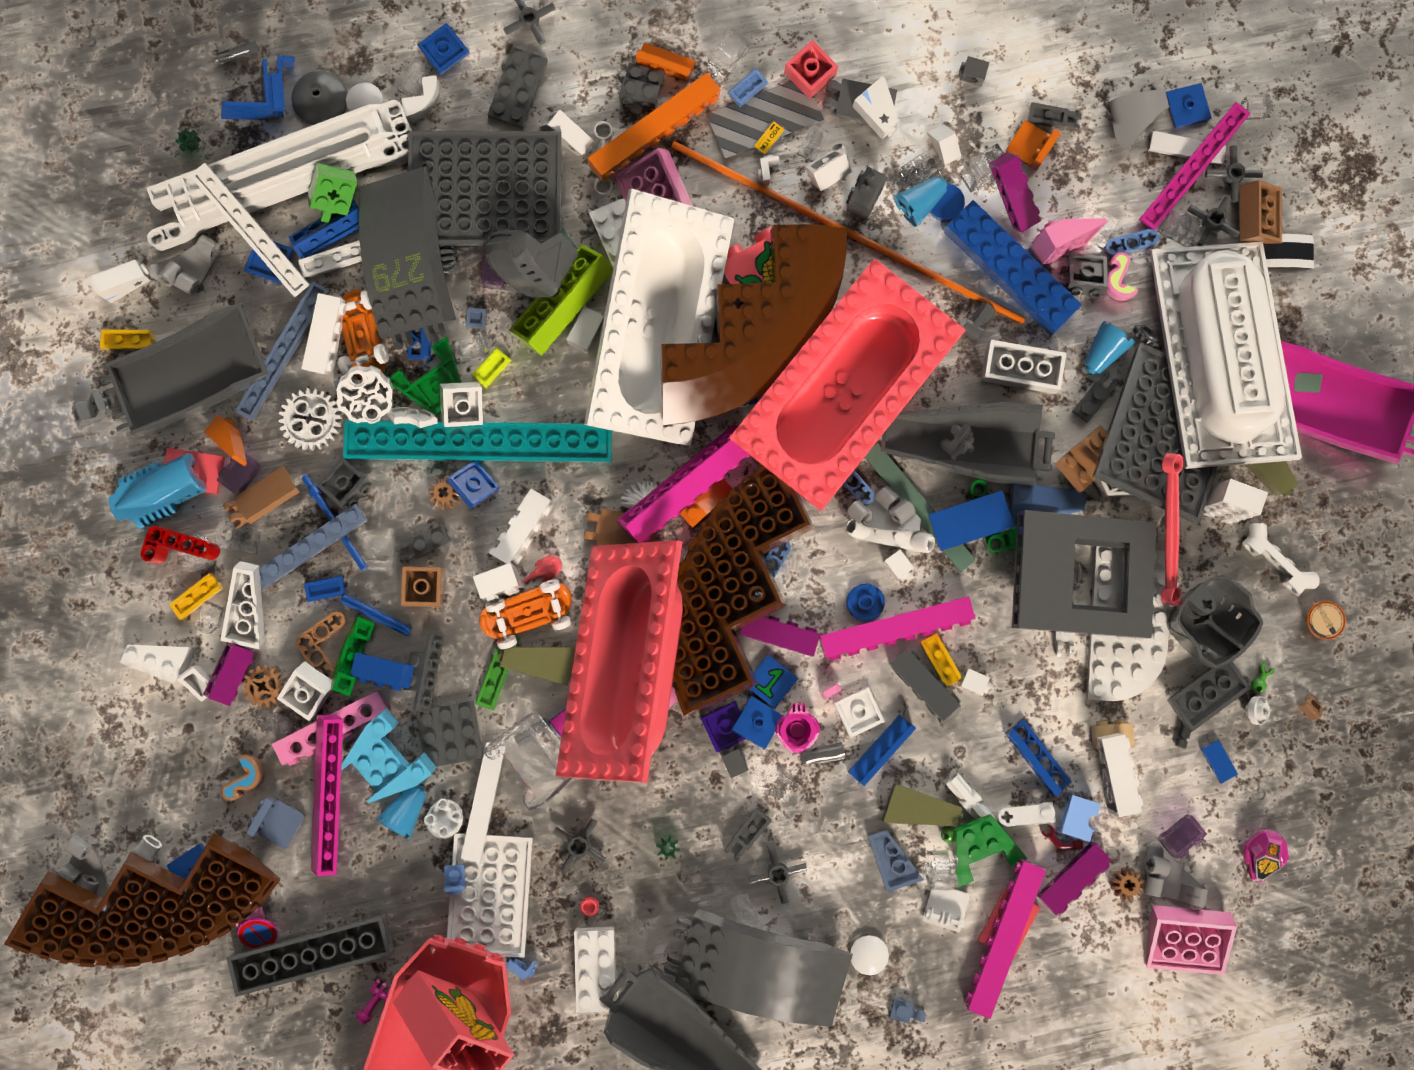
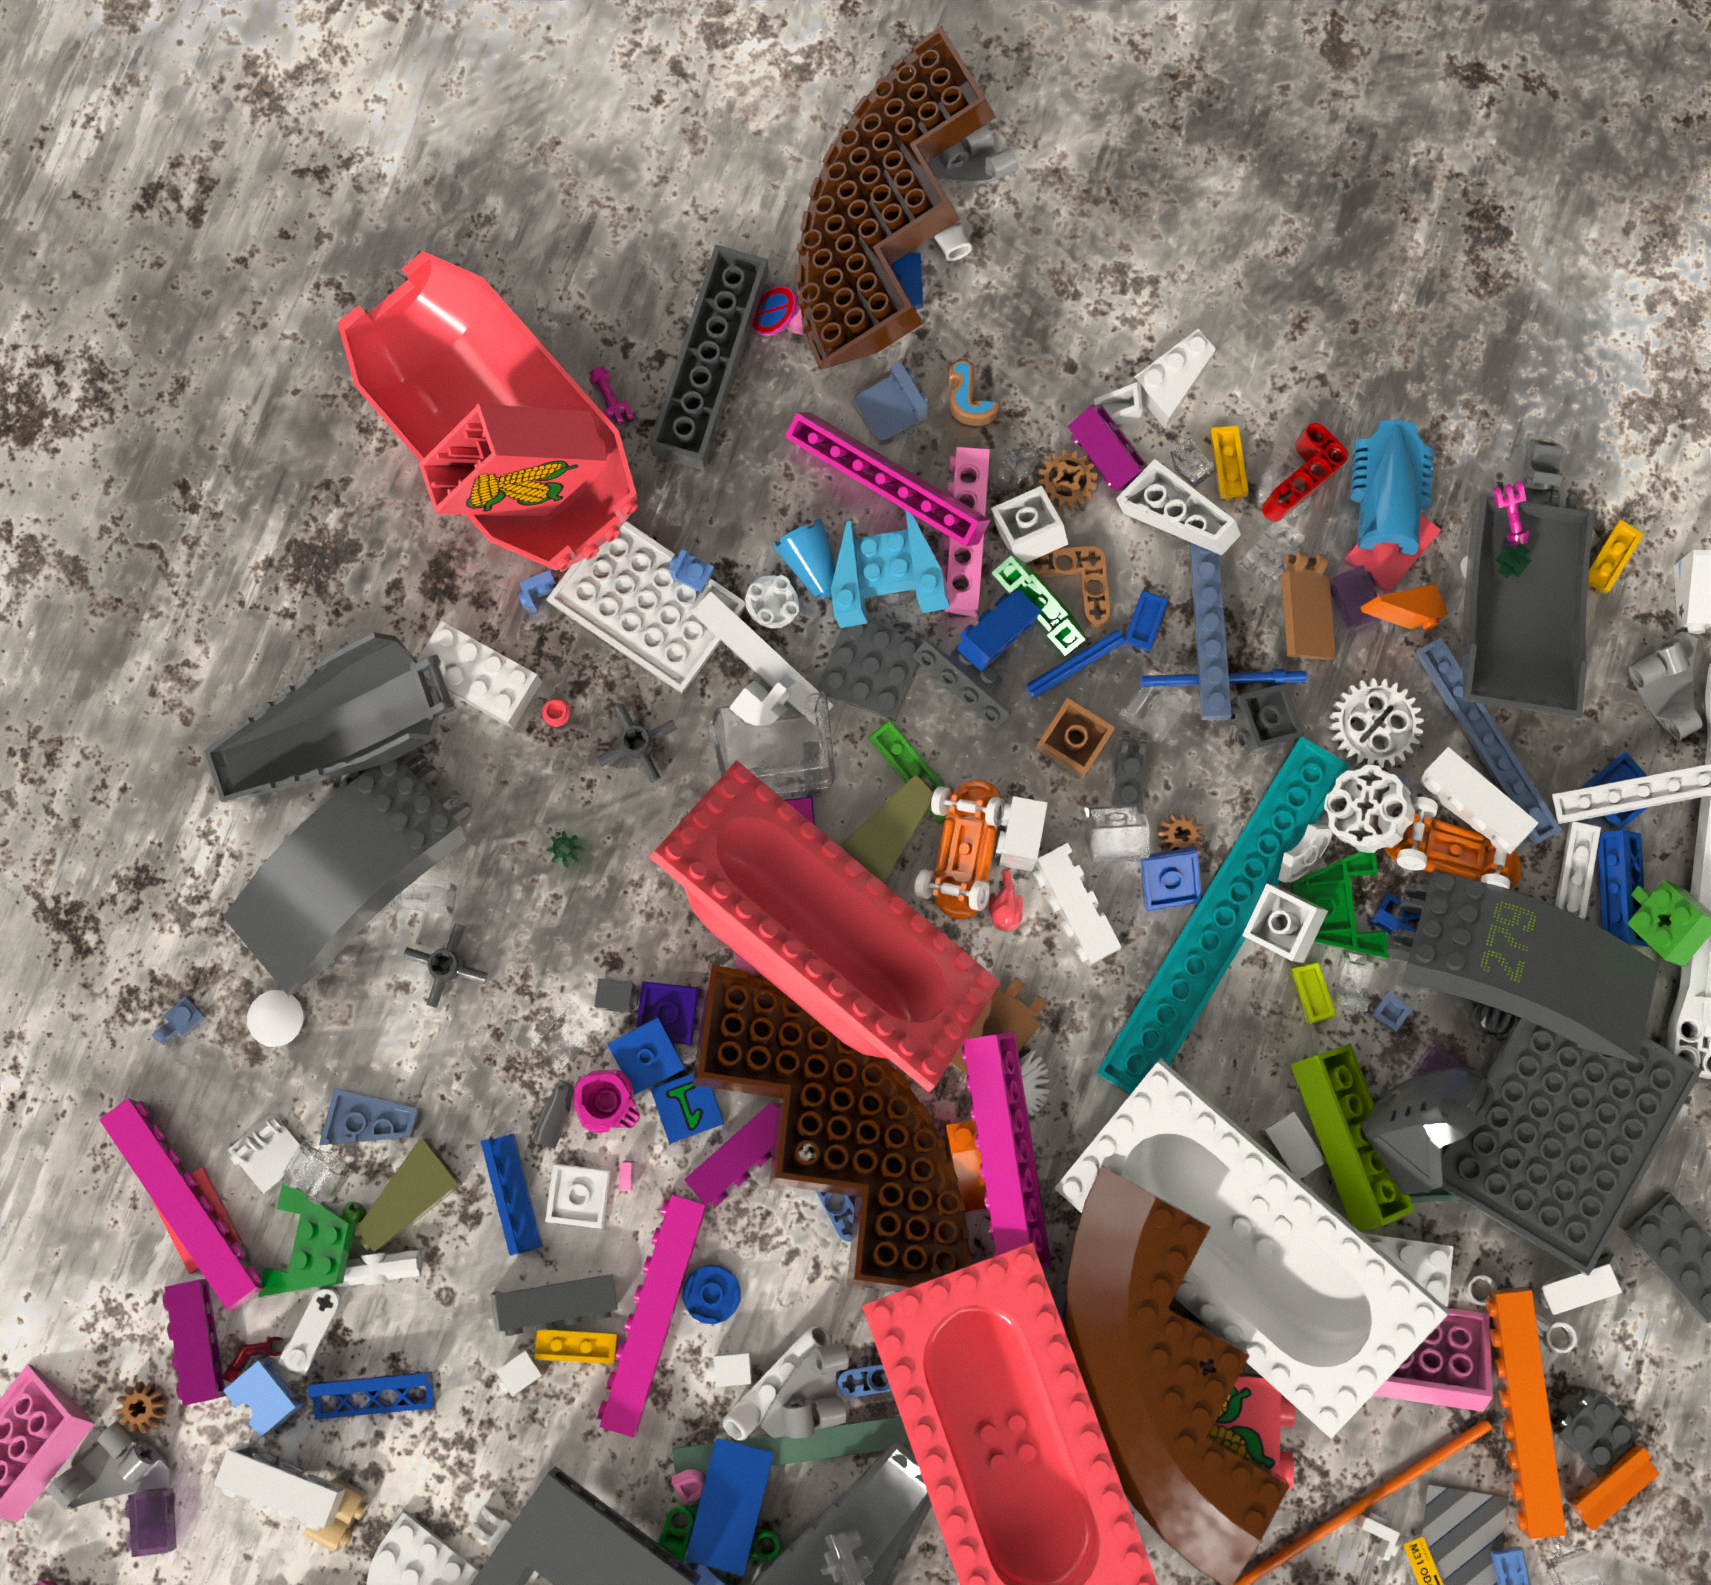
camera: 130 degrees right, 5 degrees down
dark grey hinge [724,808,772,862] -> none
none -> bright pink tile [671,1469,706,1505]
none -> white brick [729,675,795,726]
none -> clear brick [1084,805,1150,864]
none -> dark pink hinge [1493,481,1530,546]
none -> clear green gear [1495,543,1531,579]

